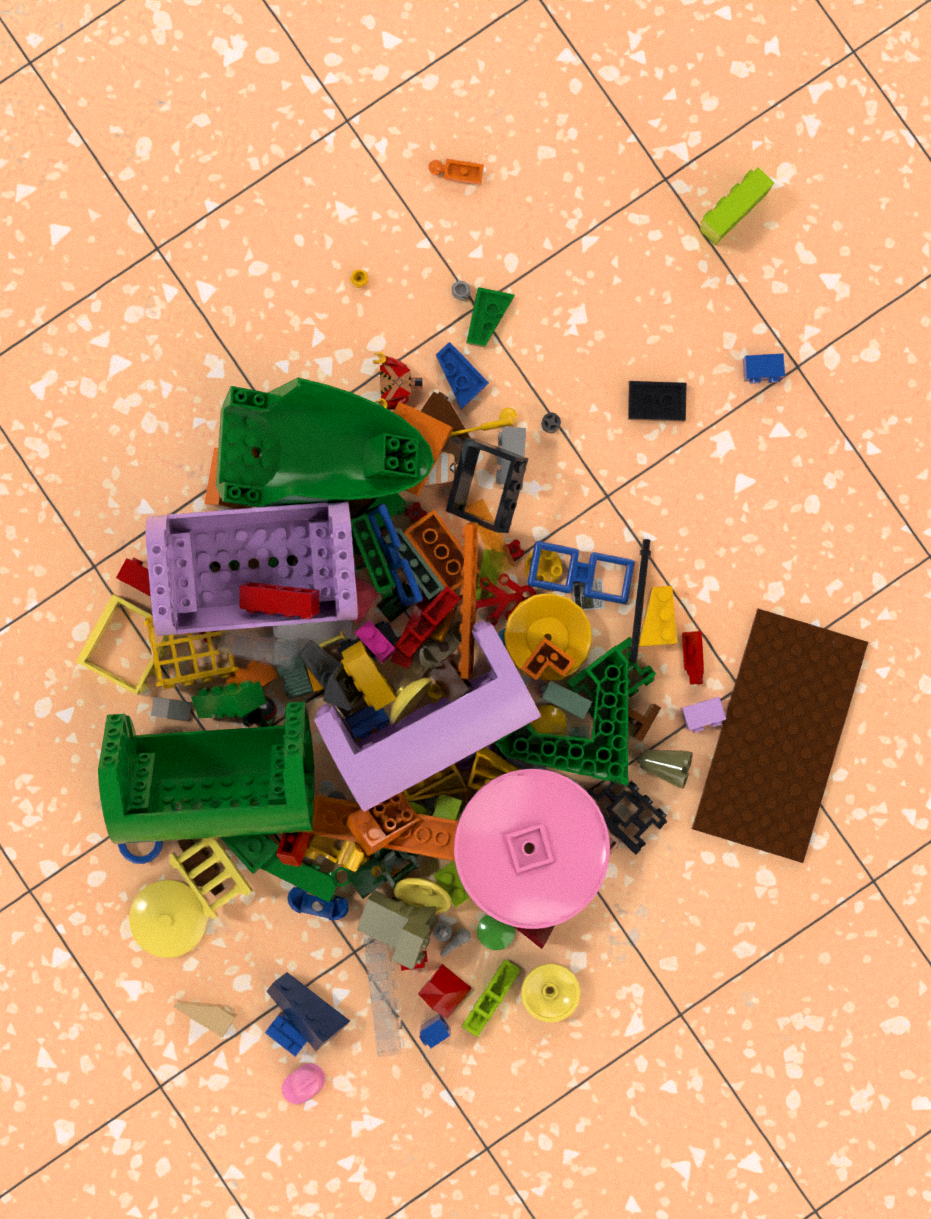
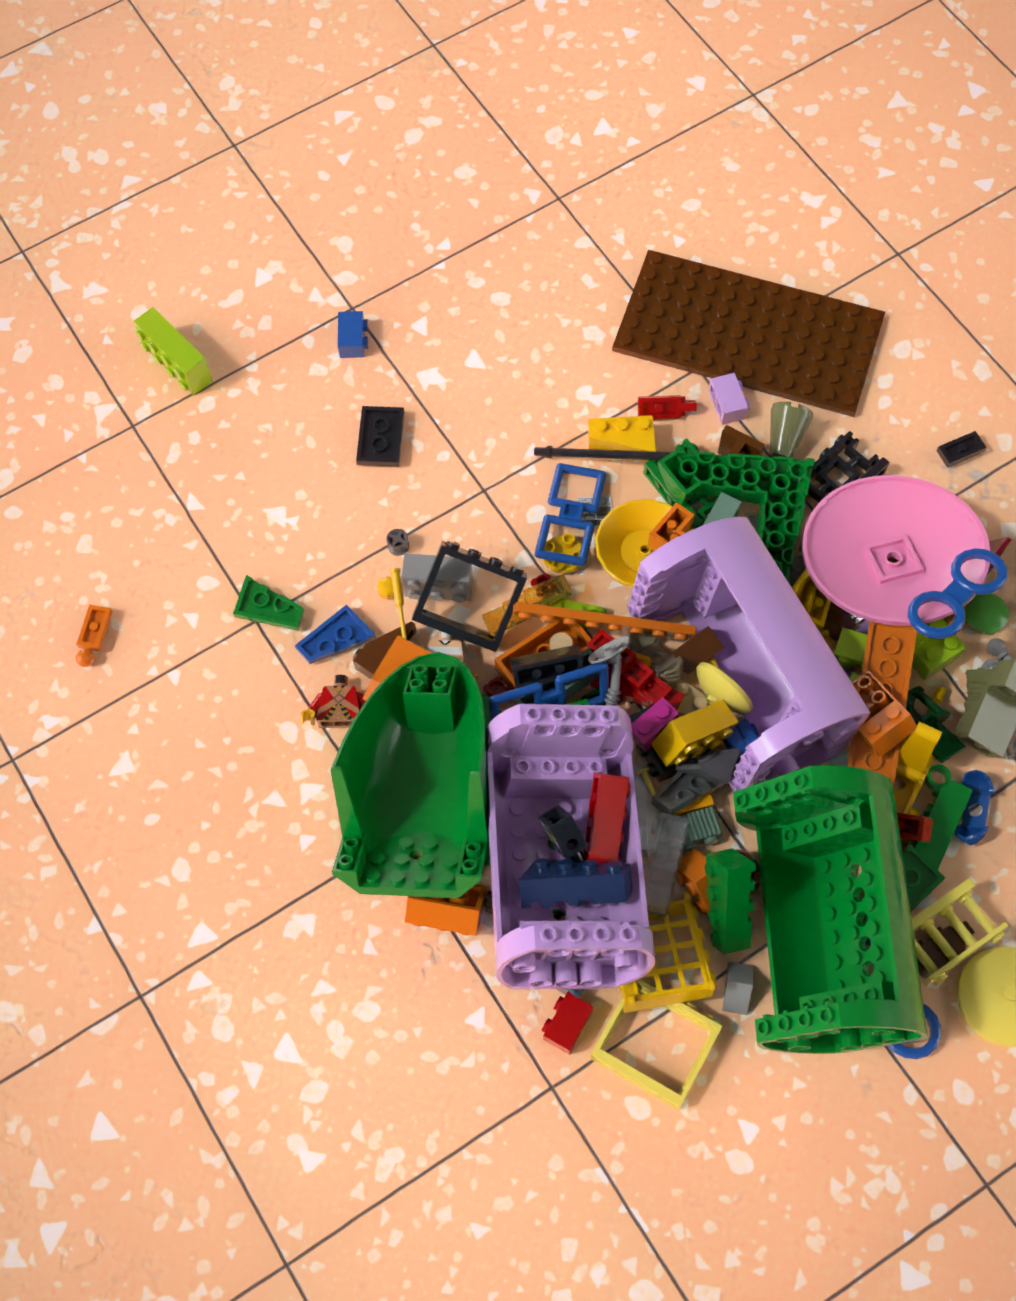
camera: 90 degrees left, 20 degrees down
yellow plate [350,269,369,288] -> none
light yellow dish [394,877,451,914] -> none
light grey plate [451,281,470,300] -> none
red plant [475,573,536,626] -> none
none -> black brick [509,644,584,688]
none -> dark blue wedge [518,858,633,909]
none -> black torso [537,805,587,862]
none -> tan tile [550,632,573,650]
none -> light grey dish [588,636,631,706]
none -> blue bar [907,548,1008,639]
none -> black plate [936,431,987,468]

